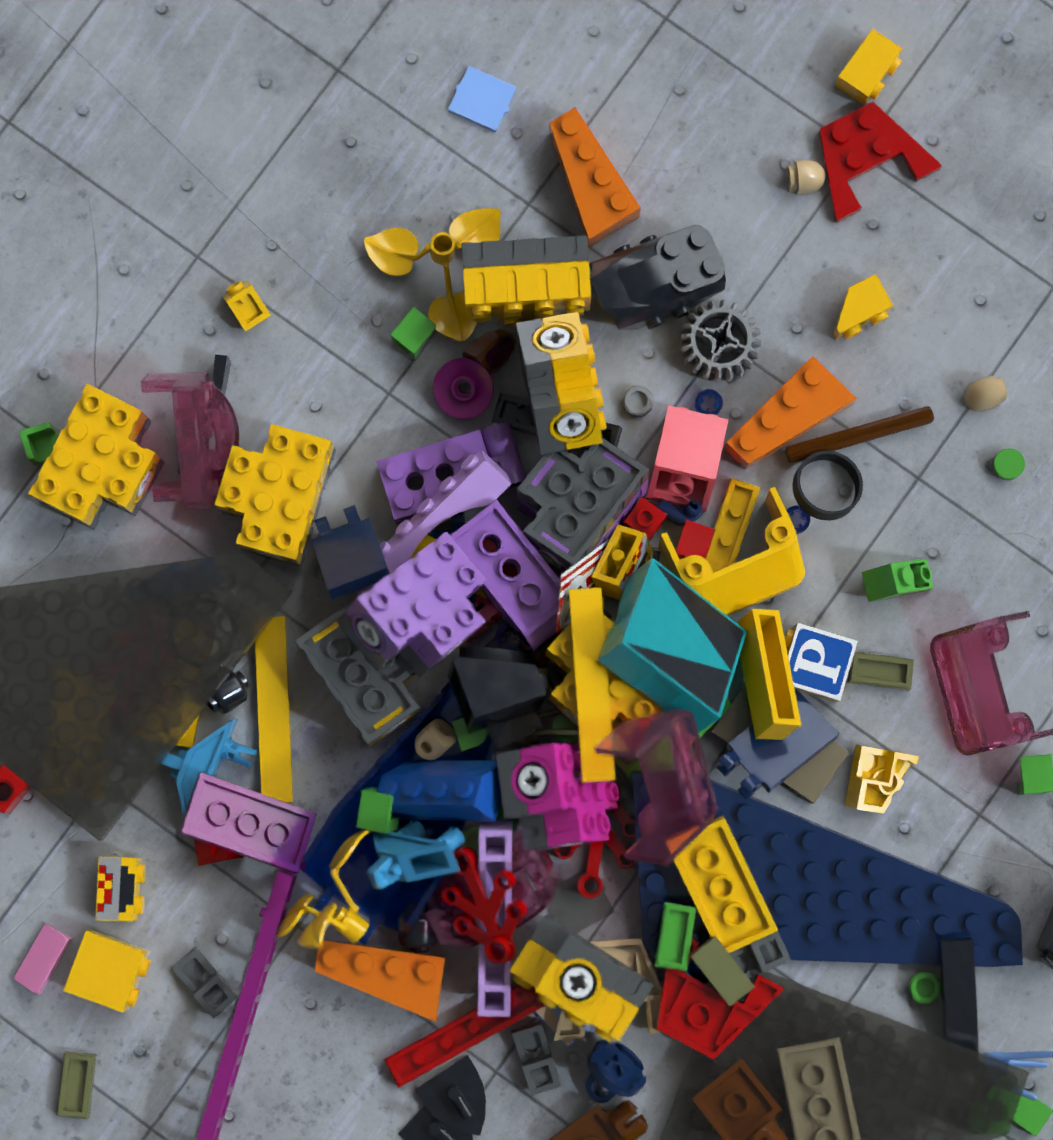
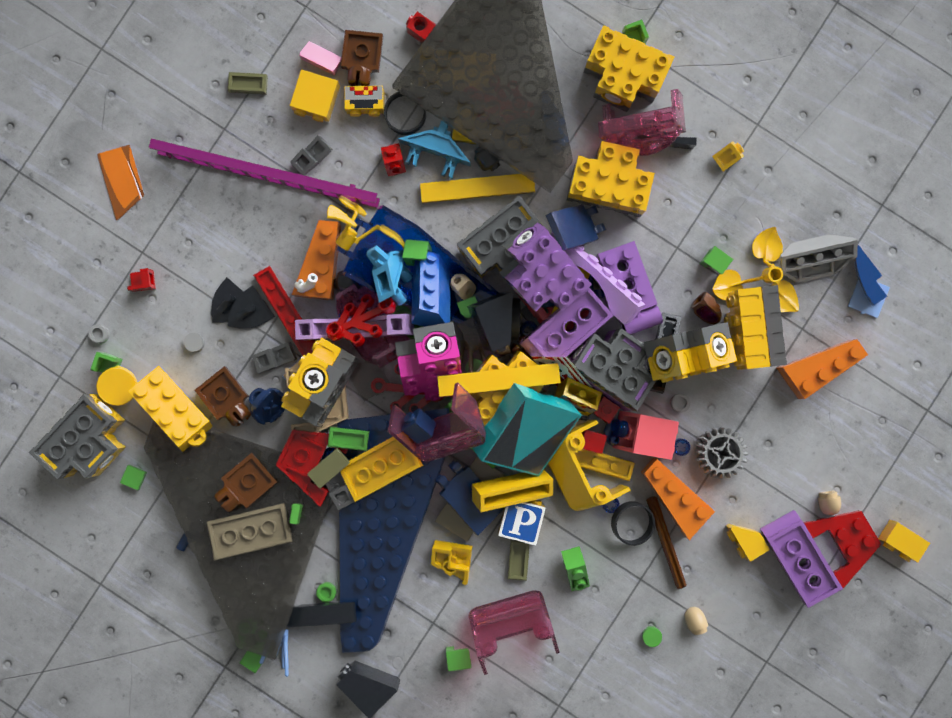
camera: 85 degrees right, 5 degrees up
plate [179,773,317,874] -> none
magenta dish [433,358,494,419] -> none
black slope [589,225,726,330] -> none
none -> bright green tile [289,503,303,524]
none -> white arm [294,273,318,293]
none -> reddish brown plate [341,30,384,86]
none -> black tyre [384,91,426,135]
none -> dark blue brick [402,408,436,444]
none -> clear blue bush [611,419,629,438]
none -> medium lavender hinge [760,510,843,608]
none -> light grey wedge [780,235,858,283]
none -> blue slope [854,245,887,305]

